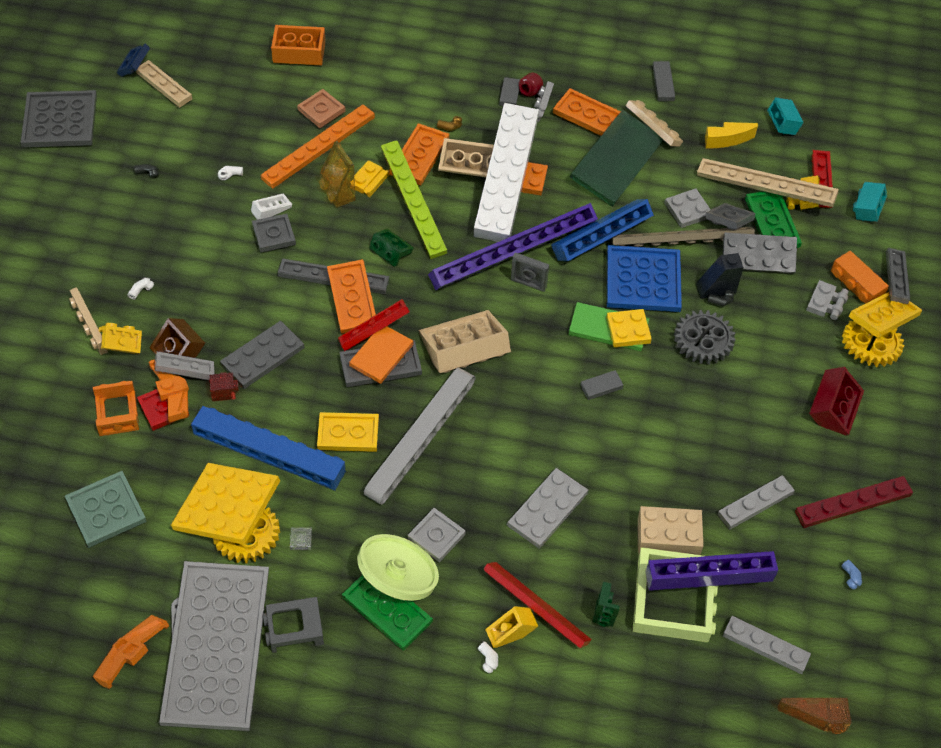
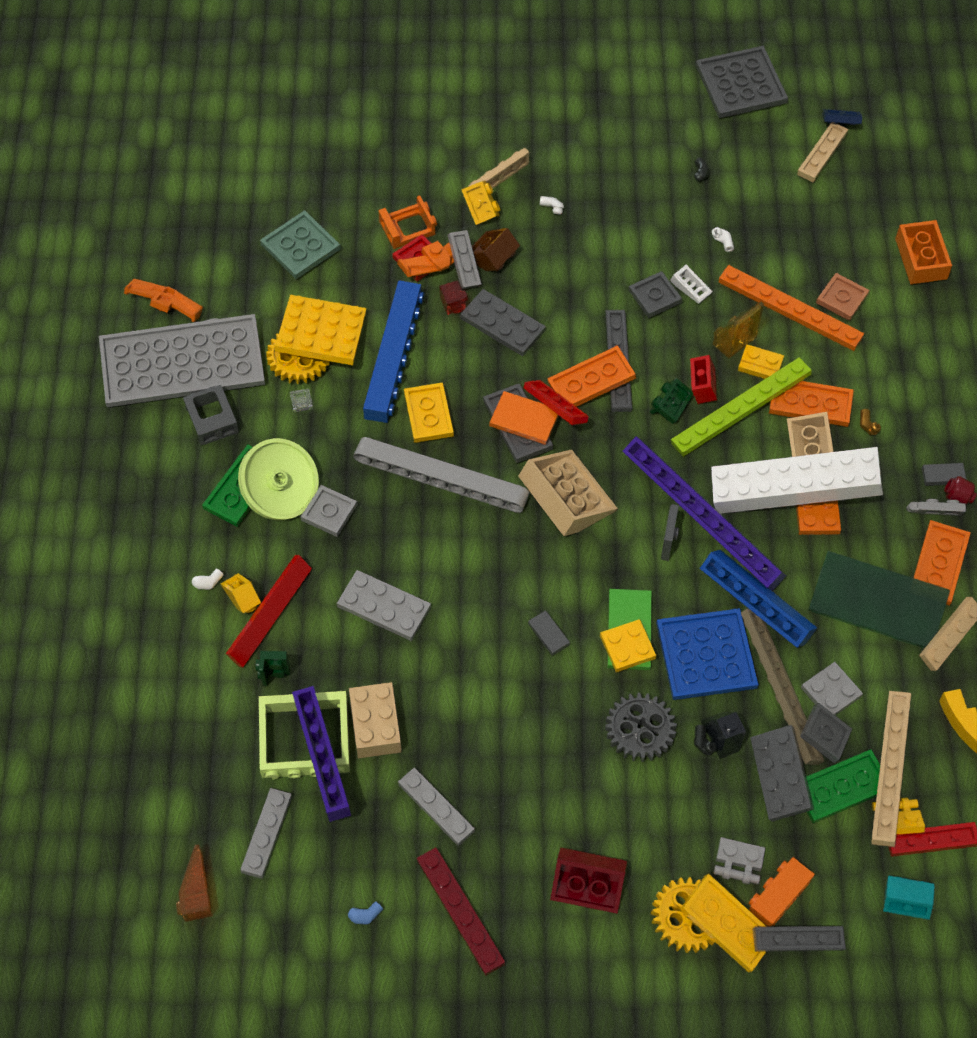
camera: 80 degrees right, 5 degrees up
none -> red brick [690,355,717,404]

